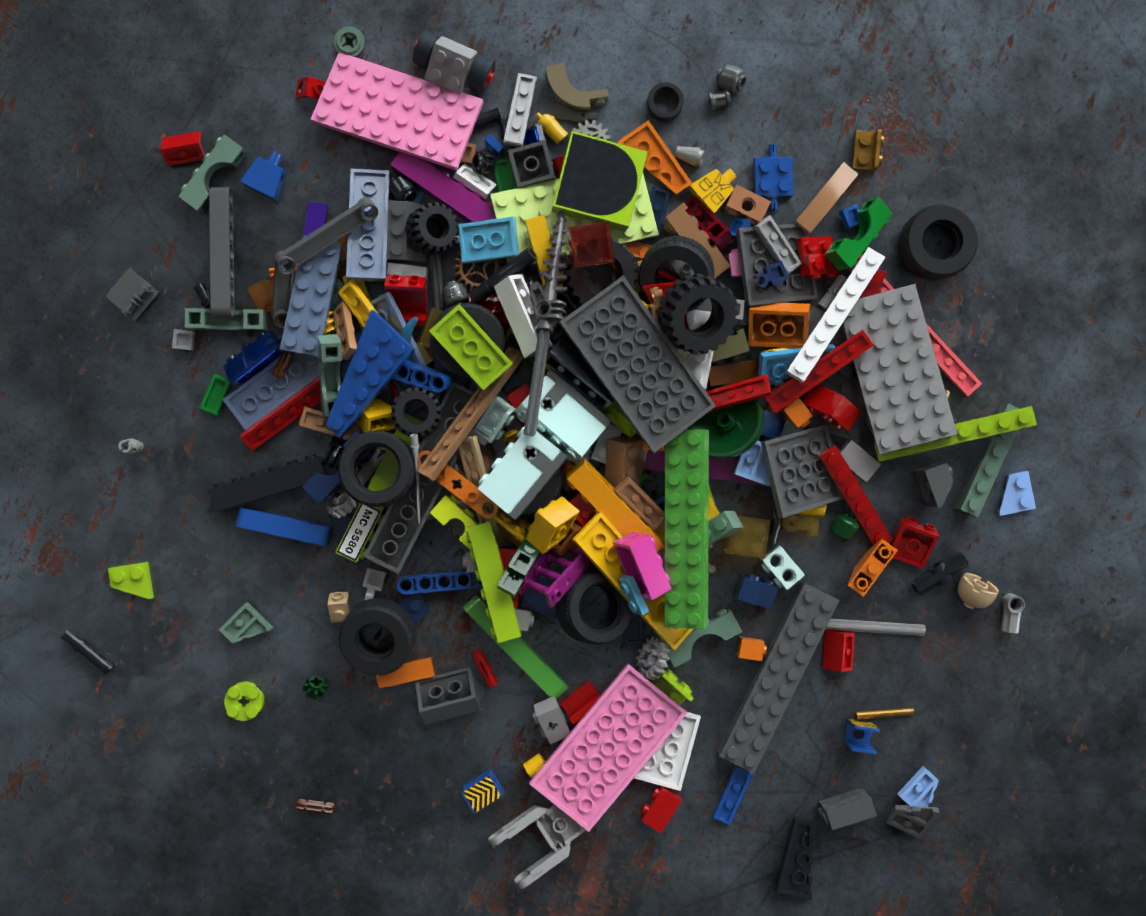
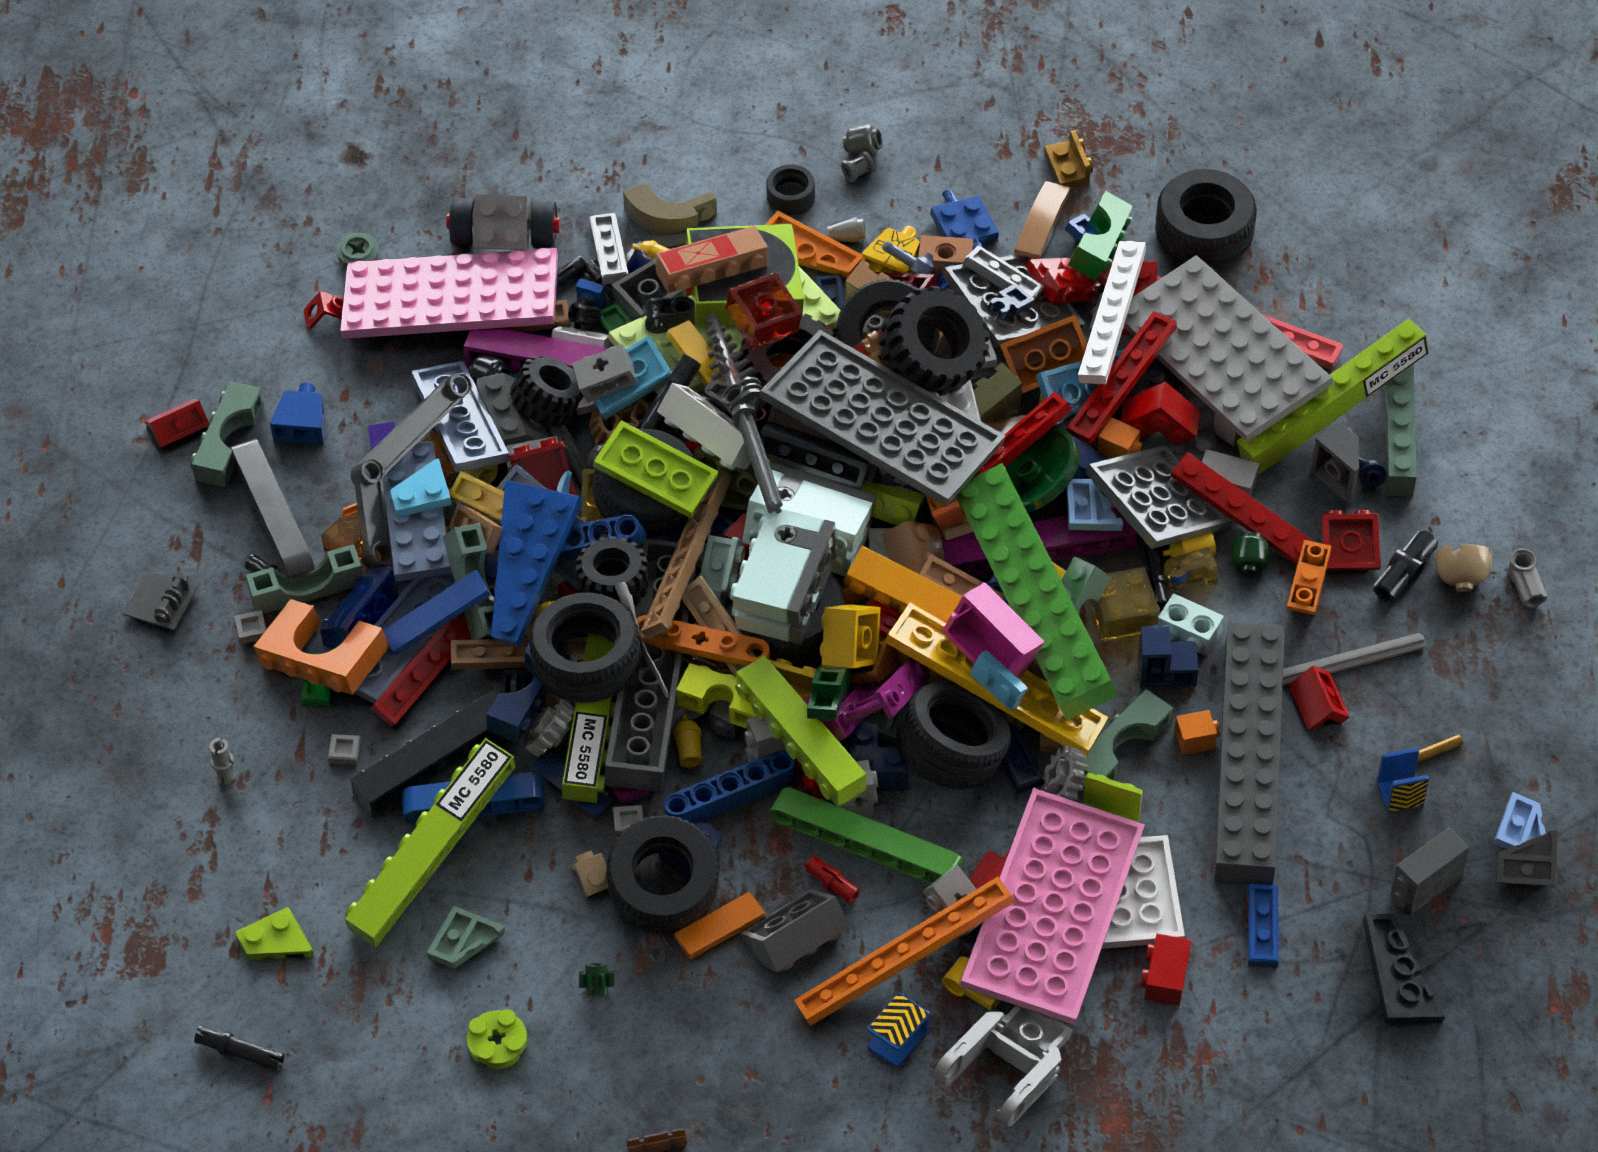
camera: 20 degrees left, 35 degrees down
reddish brown axle [272,351,293,378] -> none
light blue wing [997,471,1036,516] -> none
none -> orange arch [254,599,389,695]
none -> light grey tile [328,734,361,765]
none -> lime brick [345,738,515,948]
none -> blue tile [383,570,491,655]
none -> medium azure wing [390,459,452,518]
none -> light grey brick [572,344,638,403]
none -> black piece [643,296,695,334]
none -> nougat brick [656,226,768,294]
none -> yellow piece [673,714,703,768]
none -> orange plate [794,877,1015,1026]
none -> sand blue piece [882,241,934,274]
none -> dark blue plate [1359,457,1387,487]

